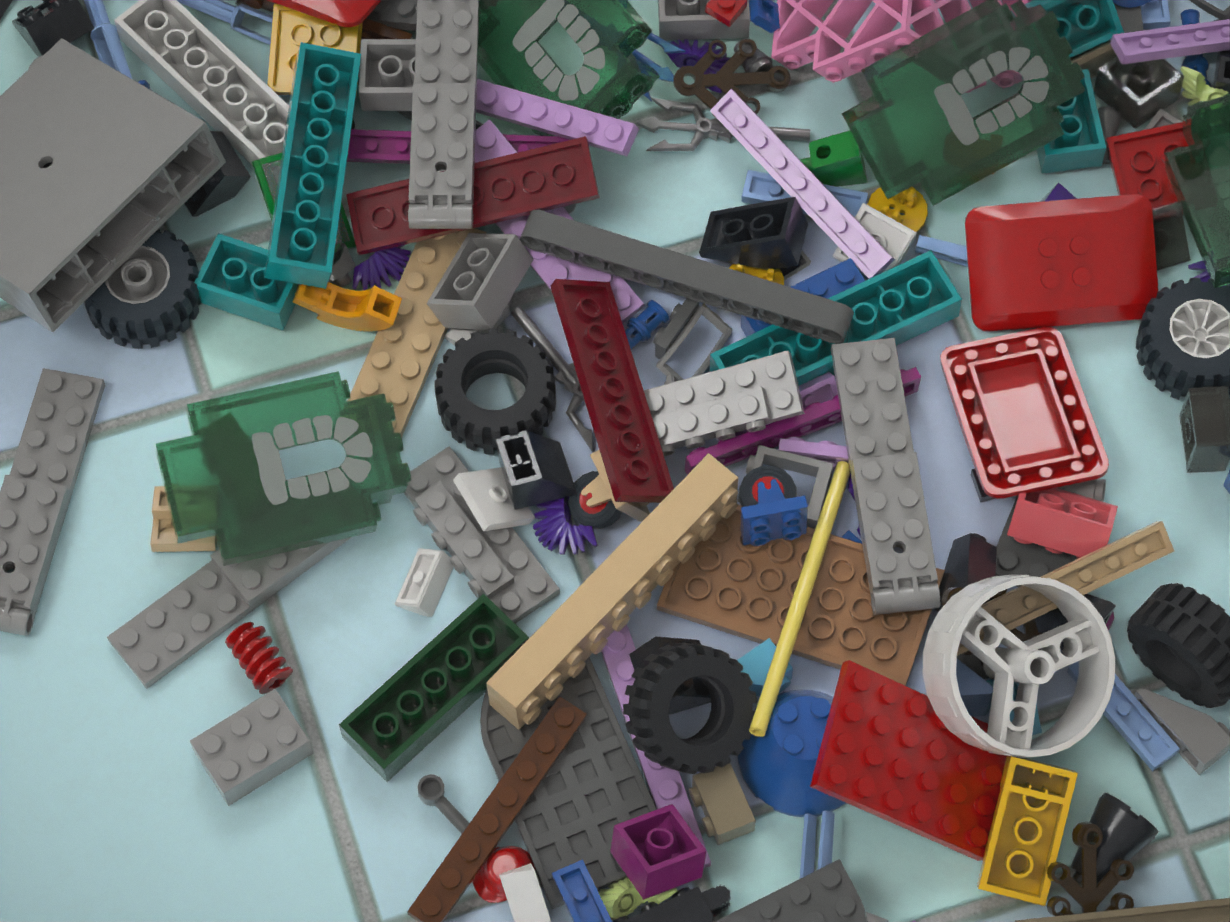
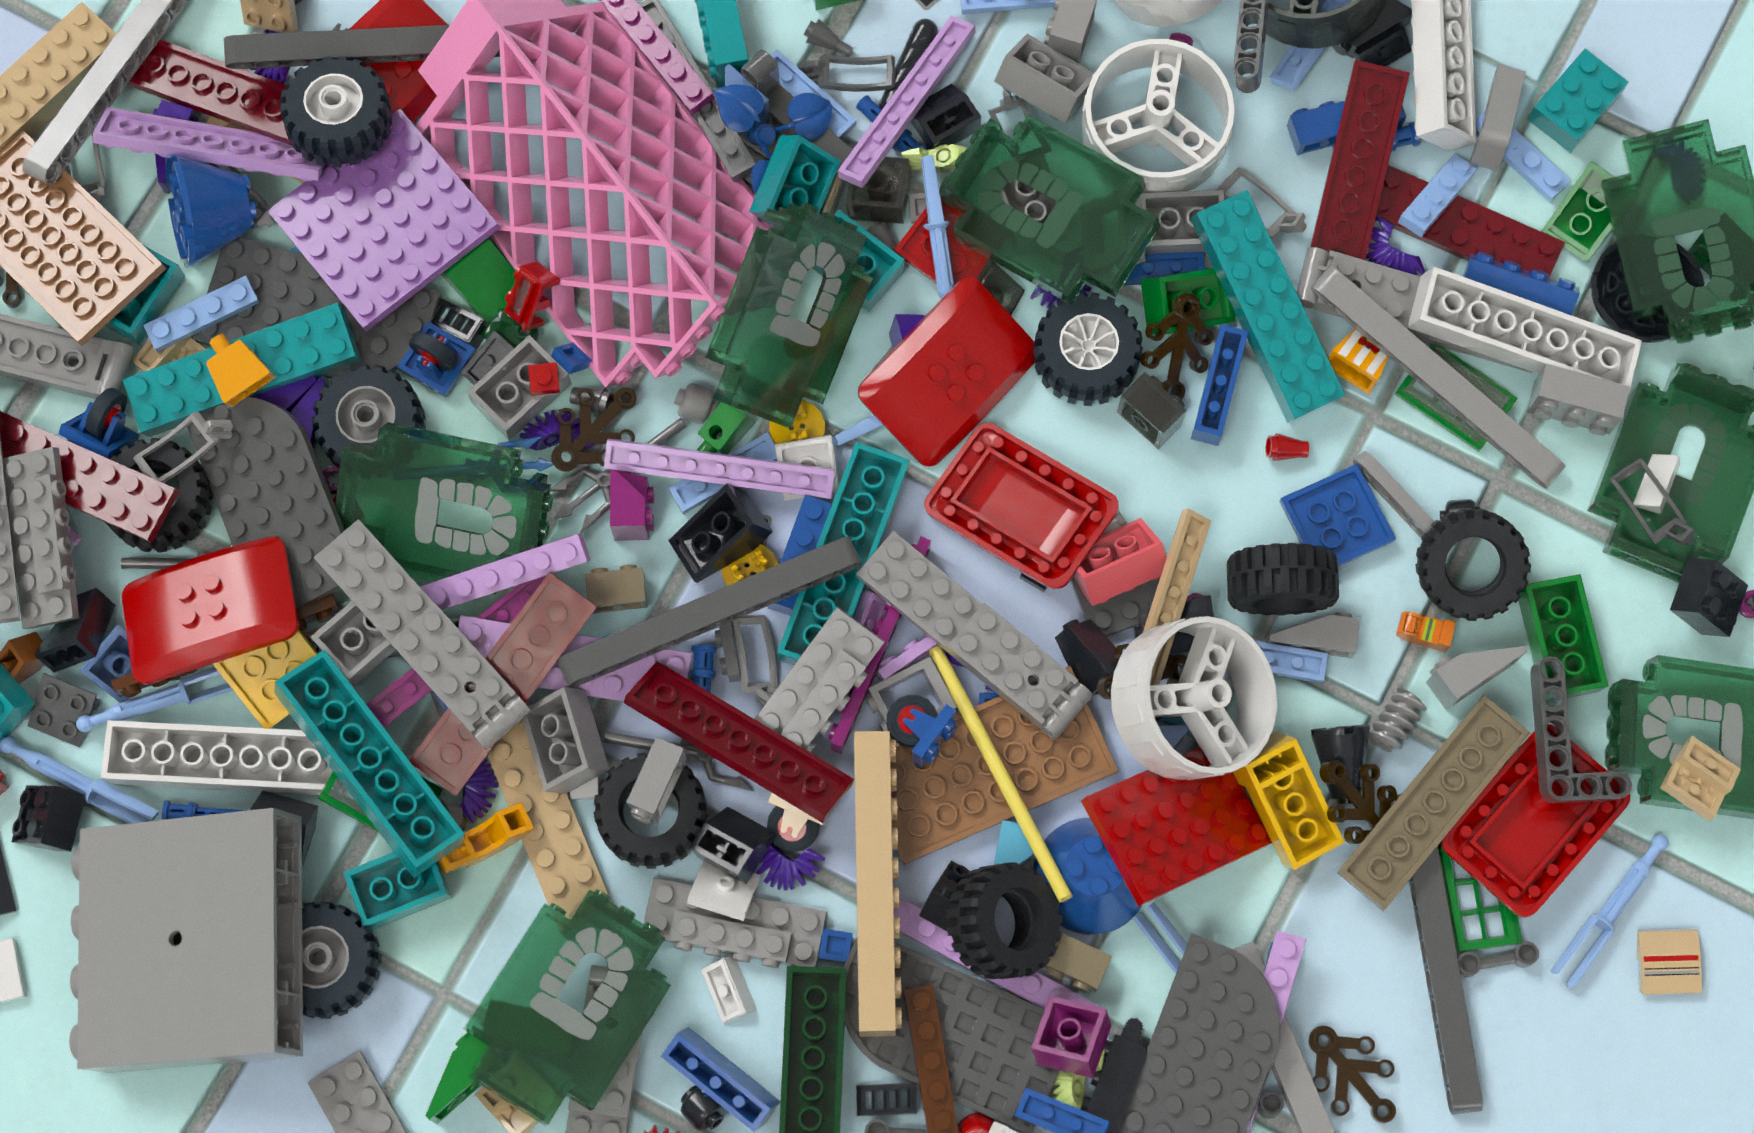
camera: 45 degrees left, 10 degrees up
none -> green slope [425,1032,506,1124]
none -> dark tan brick [585,565,648,614]
none -> magenta slope [610,470,654,541]
none -> light grey window [627,737,687,825]
none -> blue brick [661,1027,780,1132]
none -> light grey head [674,383,718,424]
none -> black head [681,1085,725,1130]
none -> blue plate [819,929,853,963]
none -> black slope [856,1083,917,1116]
none -> light blue piece [921,155,954,299]
none -> light grey piece [1369,688,1427,752]

